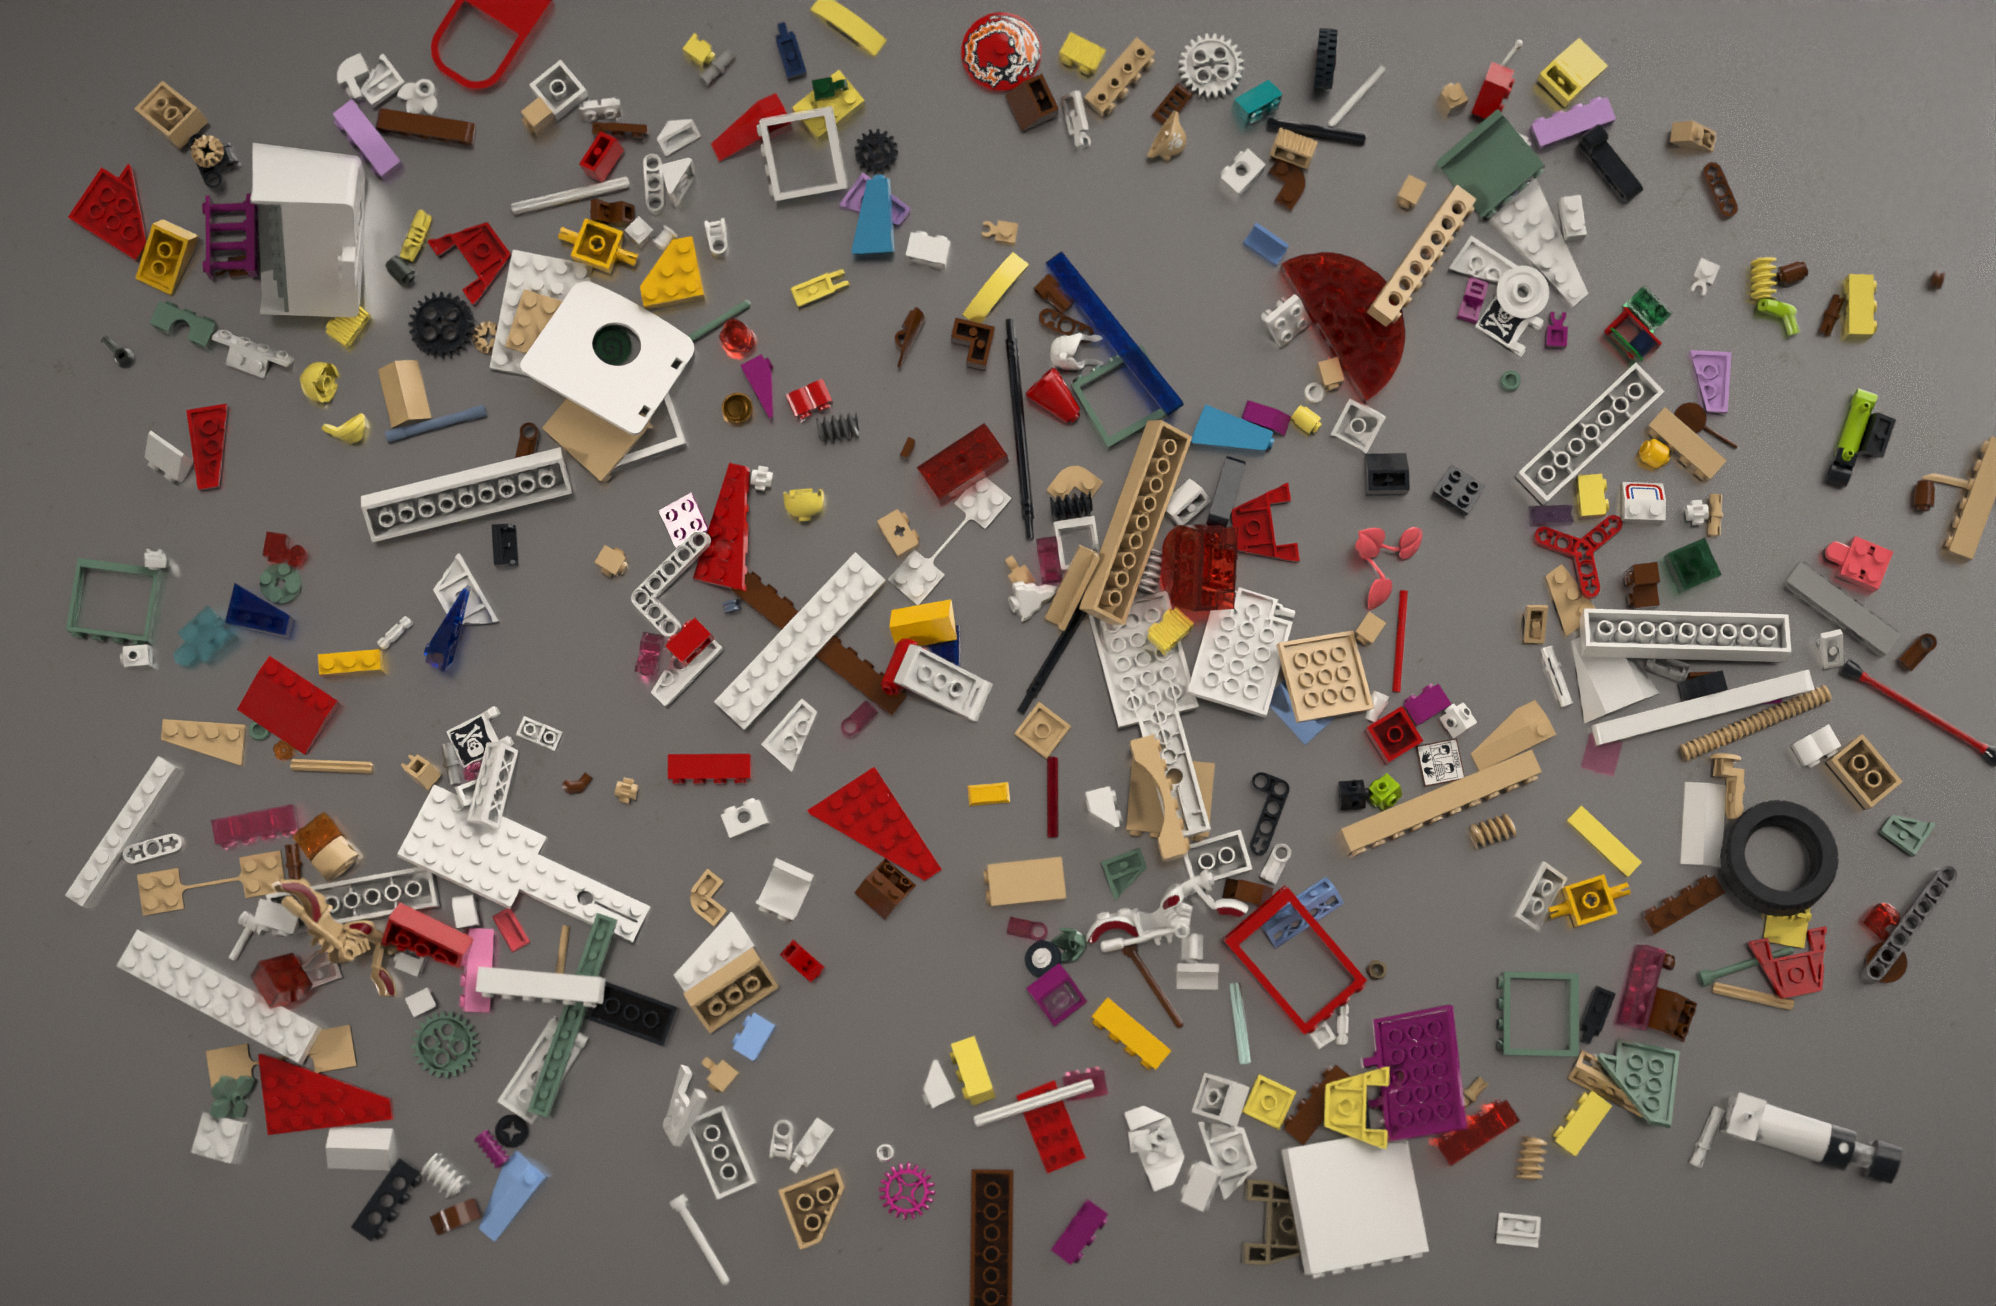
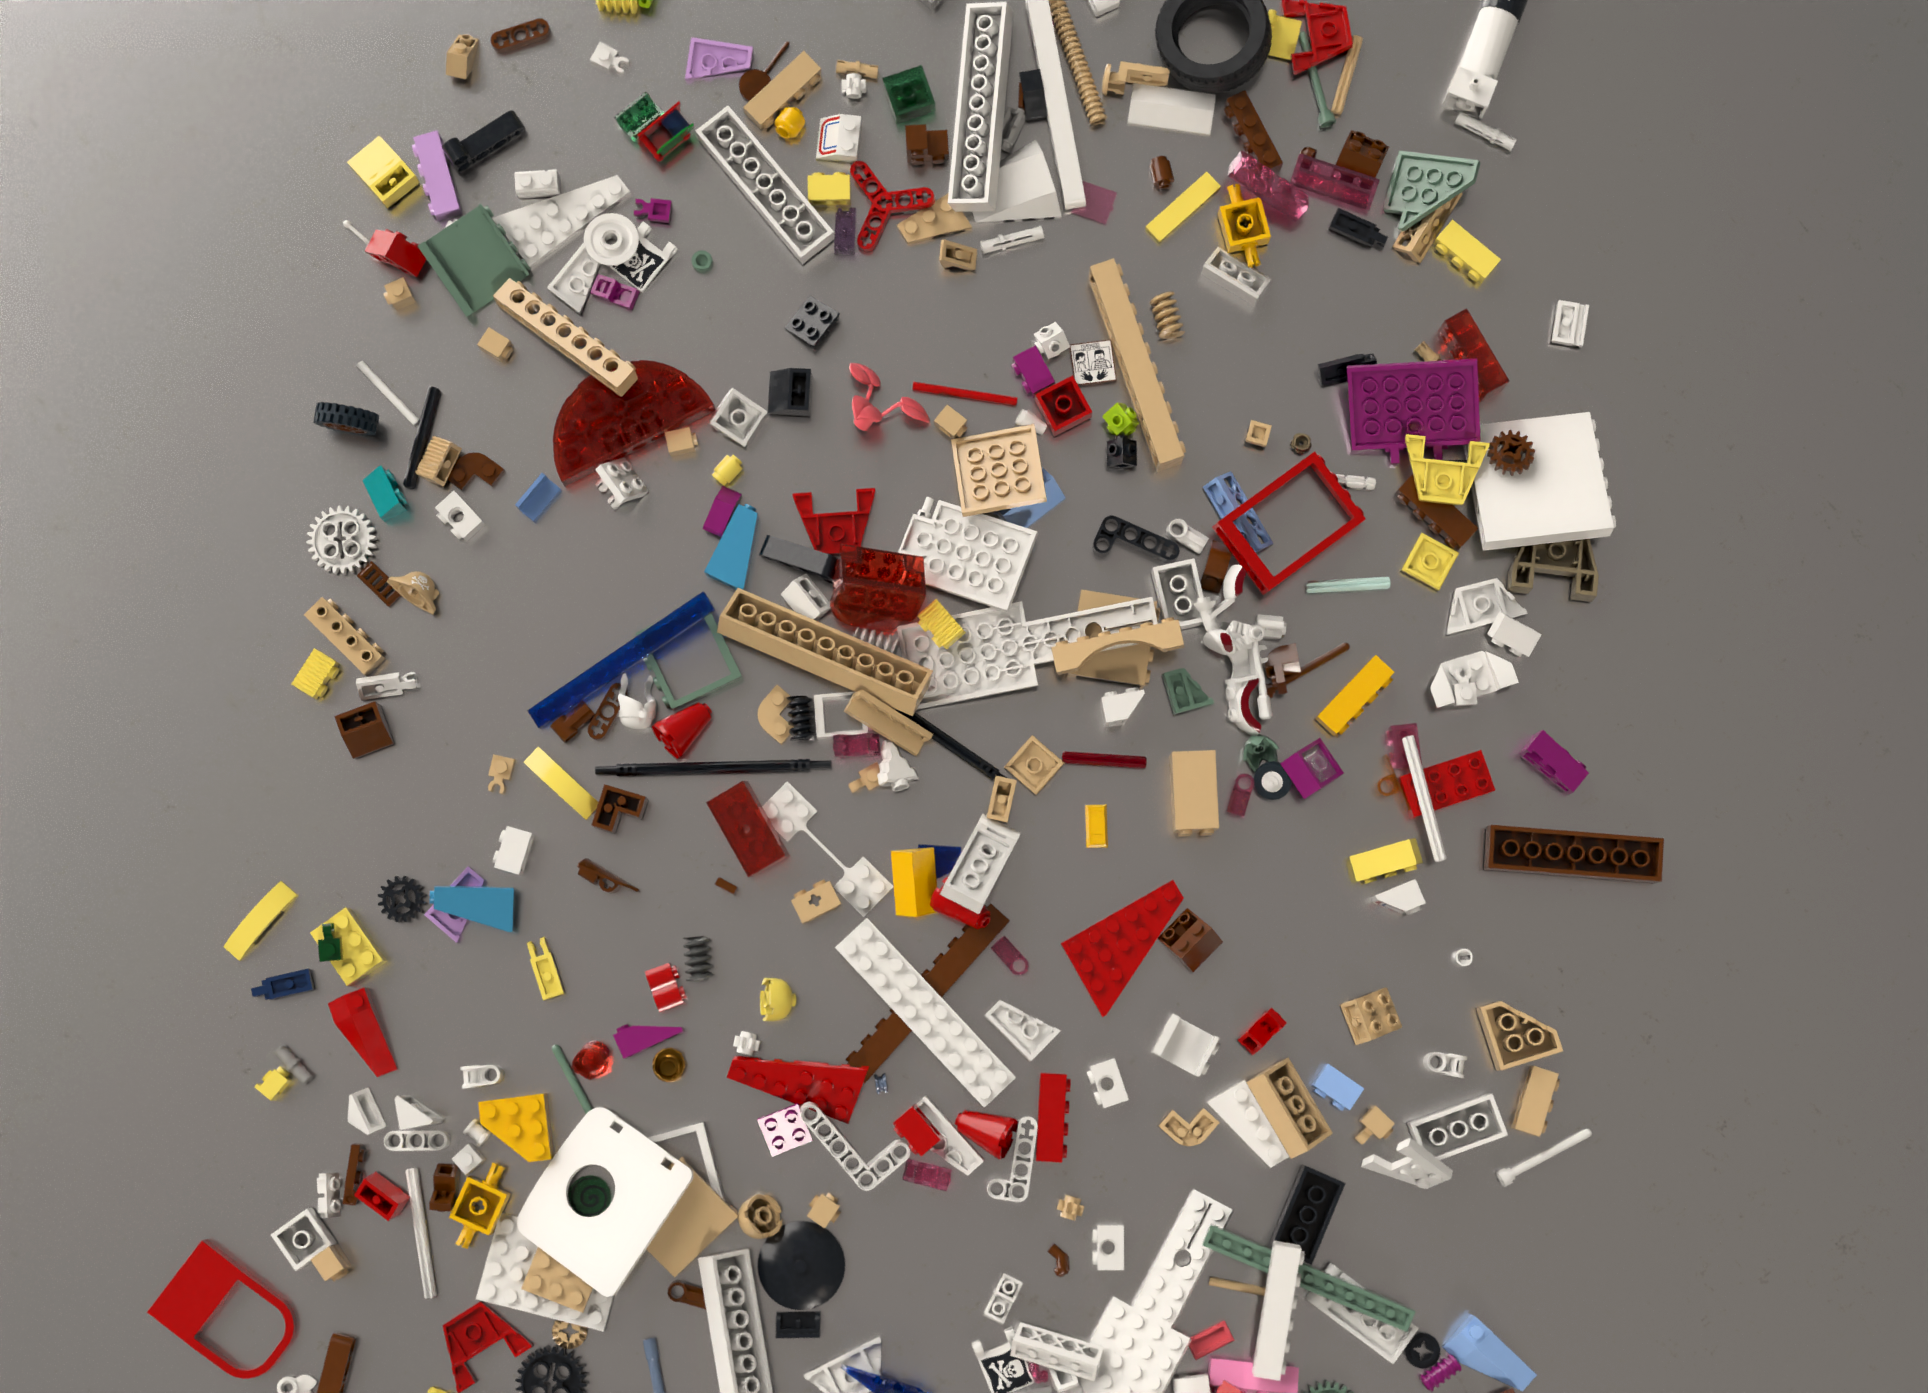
camera: 85 degrees left, 0 degrees up
white window [757,106,848,201] -> none
white hinge [789,1117,834,1173] -> none
dark pink gear [879,1163,935,1220] -> none
dish [961,12,1042,93] -> none
white panel [1176,963,1219,990] -> none
white slope [1191,1073,1250,1127] -> none
white tile [1304,382,1325,404] -> none
white tile [1309,1021,1336,1049] -> none
tan wedge [1471,700,1556,771] -> none
sand green window [1497,971,1579,1057] -> none
tan piece [1516,1136,1548,1181] -> none
none -> tan cylinder [738,1194,782,1239]
none -> black dish [757,1221,845,1310]
none -> red cone [955,1110,1018,1160]
none -> tan slope [987,776,1017,822]
none -> white beam [987,1116,1038,1202]
none -> white brick [1092,1224,1124,1270]
none -> reddish brown brick [1150,156,1174,189]
none -> clear pink brick [1228,150,1309,222]
none -> tan tile [1245,420,1272,447]
none -> brick [1265,643,1301,695]
none -> black hinge [1318,353,1377,386]
none -> tan bracket [1340,987,1402,1045]
none -> clear orange piece [1374,754,1410,812]
none -> reddish brown gear [1487,430,1535,476]
none -> tan brick [1511,1066,1560,1137]

